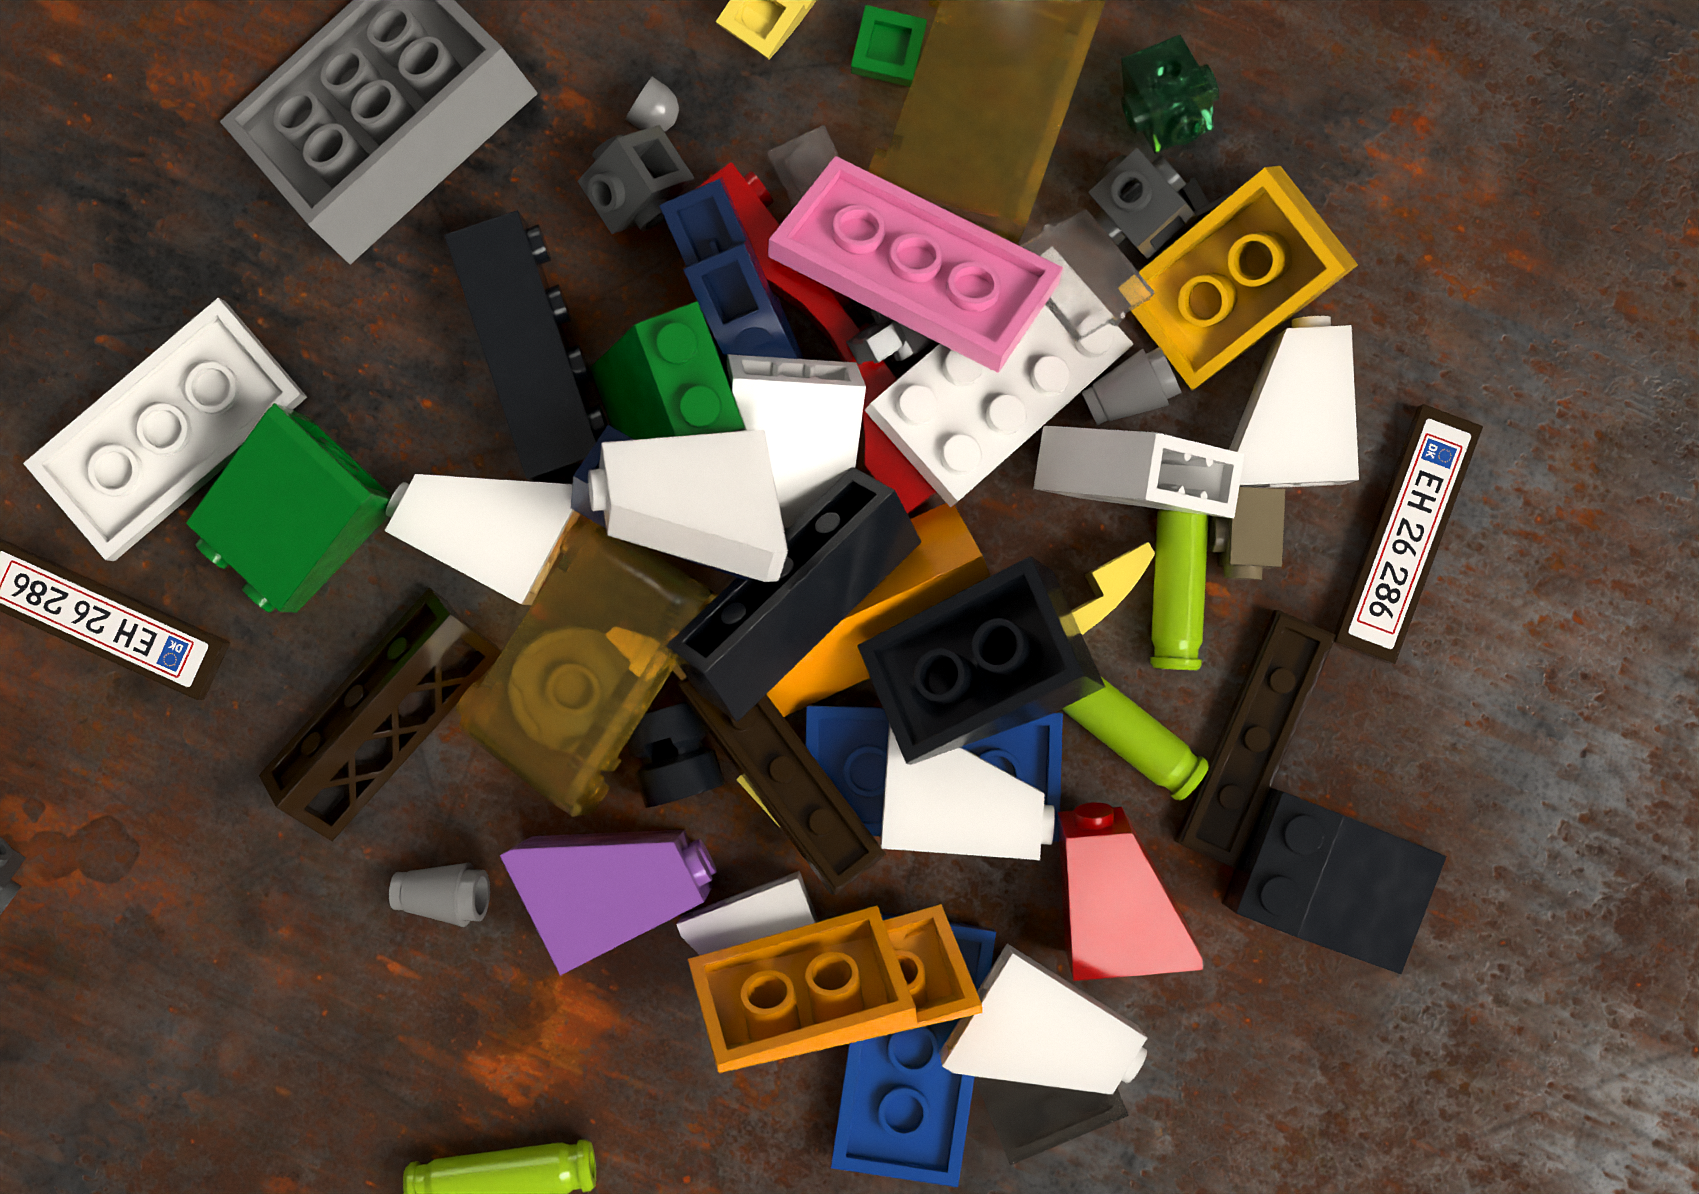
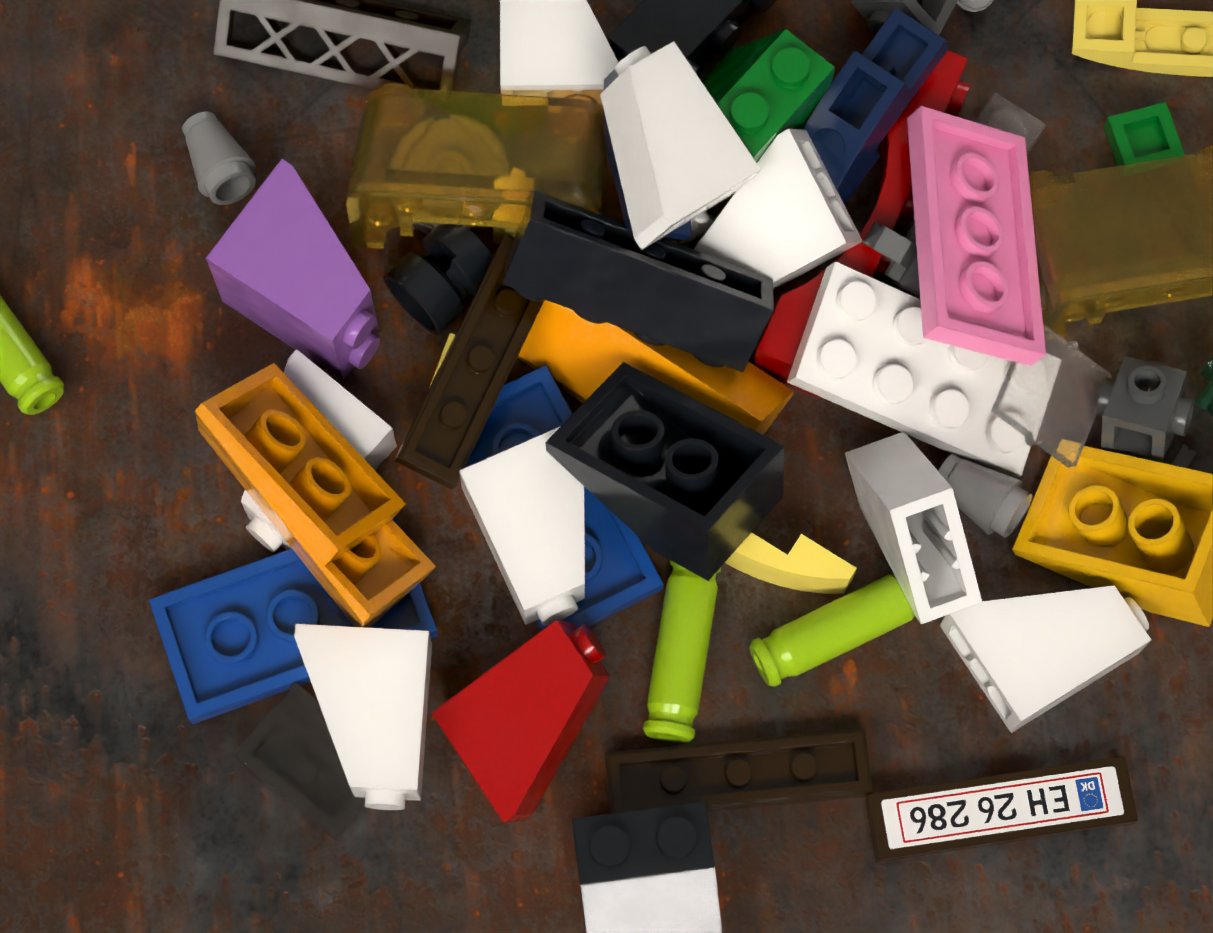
camera: 60 degrees right, 15 degrees down
dark tan brick [1209,487,1285,580] -> none

